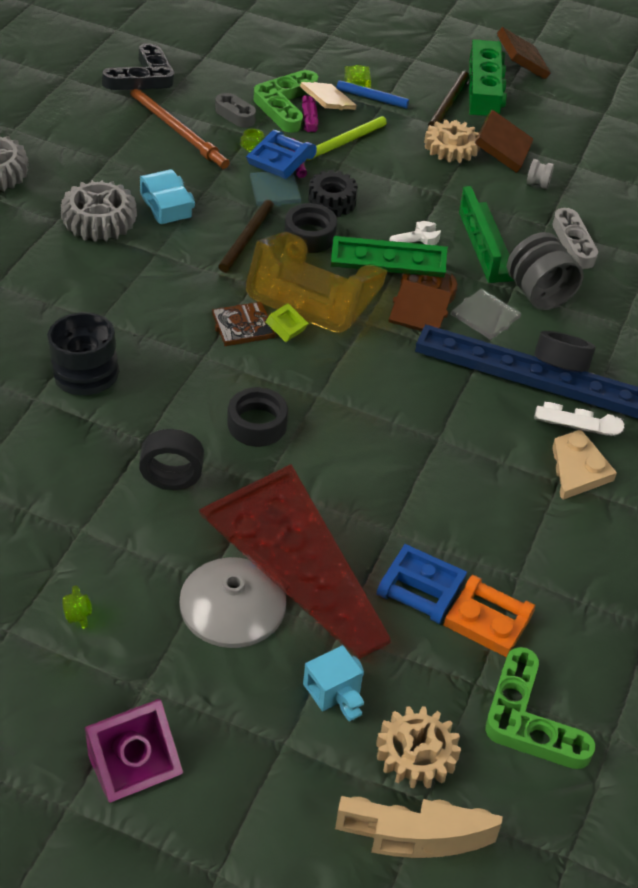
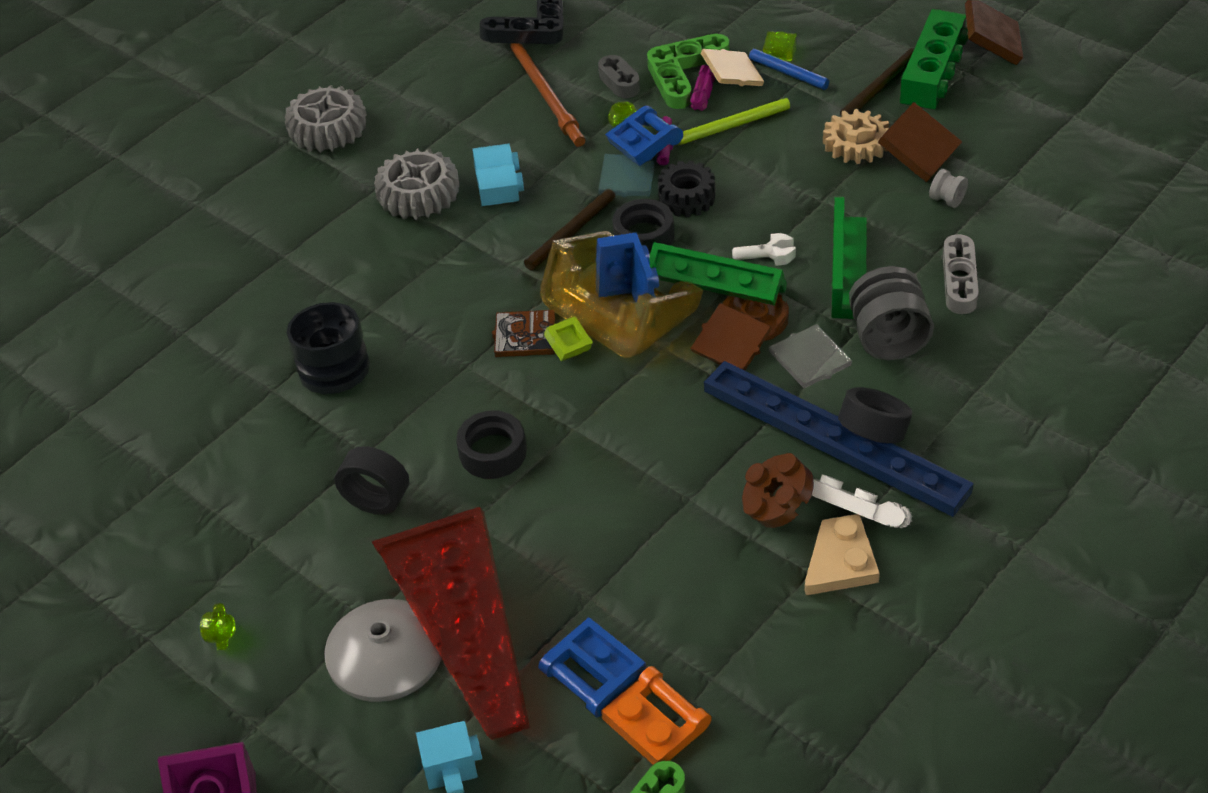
camera: 25 degrees right, 0 degrees up
none -> blue bracket [596,232,659,326]
none -> reddish brown plate [742,453,814,528]

